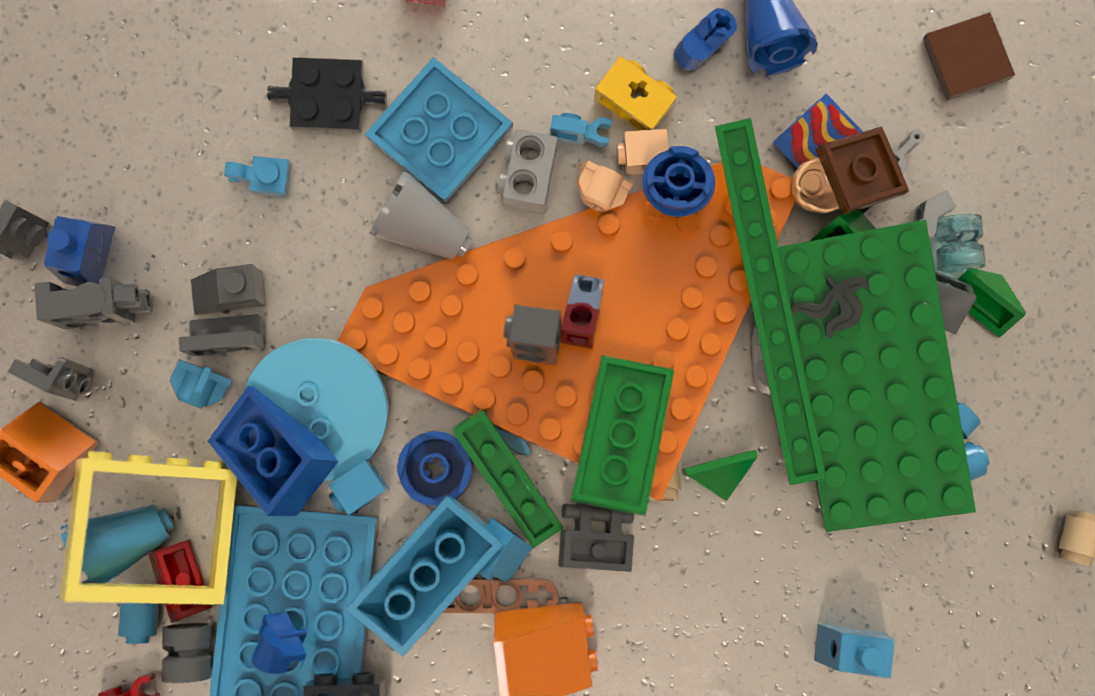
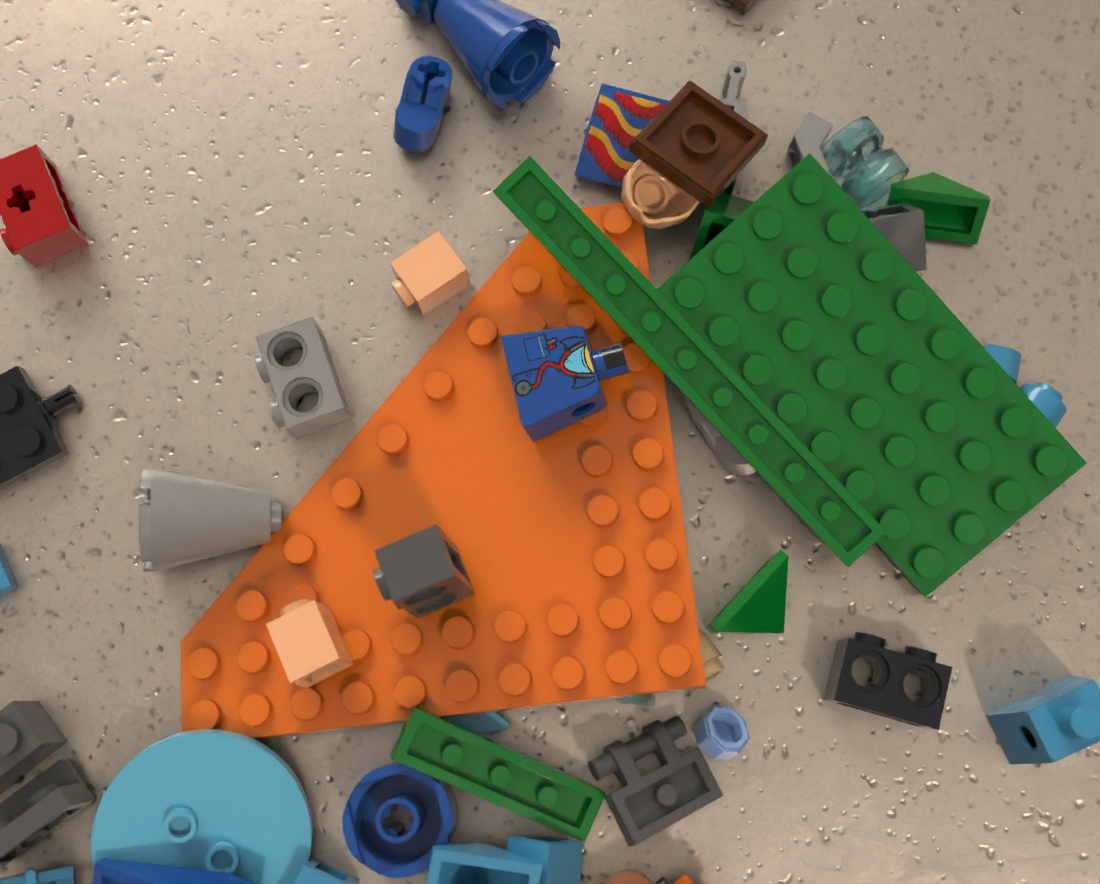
camera: 25 degrees left, 5 degrees down
dark azure plate [365,57,513,204] -> none
dark azure plate [550,113,613,147] -> none
dark red leg [560,274,605,349] -> none
green tile [571,355,674,517] -> none
light nougat piece [576,160,633,212] -> none
yellow brick [594,56,677,131] -> none
blue cone [642,146,715,217] -> none
pearl dark grey piece [791,276,870,338] -> none
none -> light nougat brick [266,599,354,688]
none -> blue torso [500,326,630,442]
none -> light blue tile [694,706,749,760]
none -> black brick [824,632,952,730]

